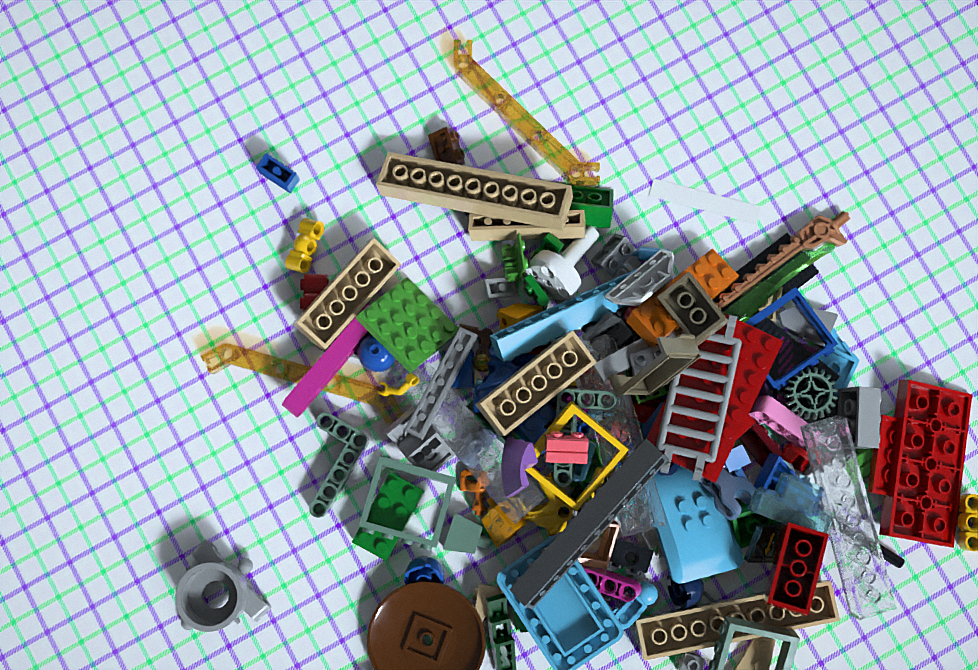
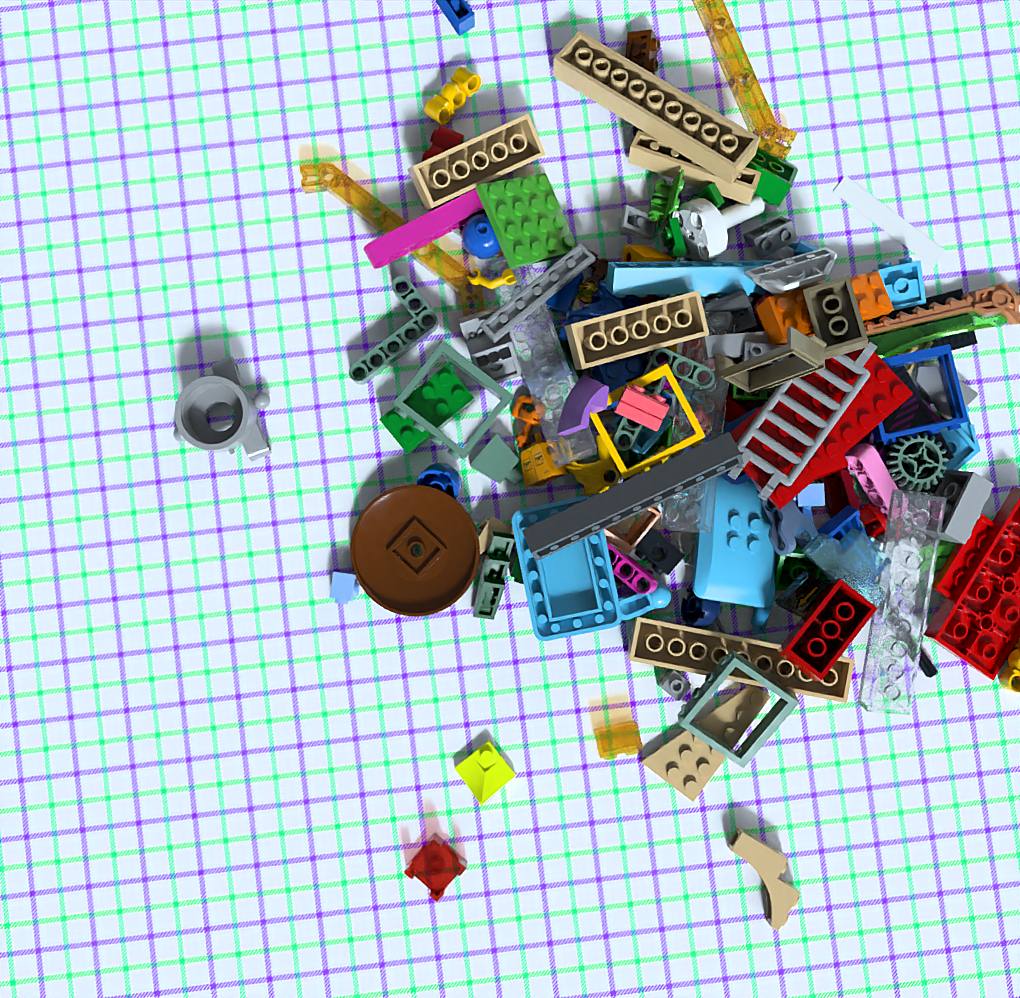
camera: 15 degrees right, 5 degrees up
none -> dark azure cylinder [750,605,772,634]
none -> medium azure plate [872,257,926,311]

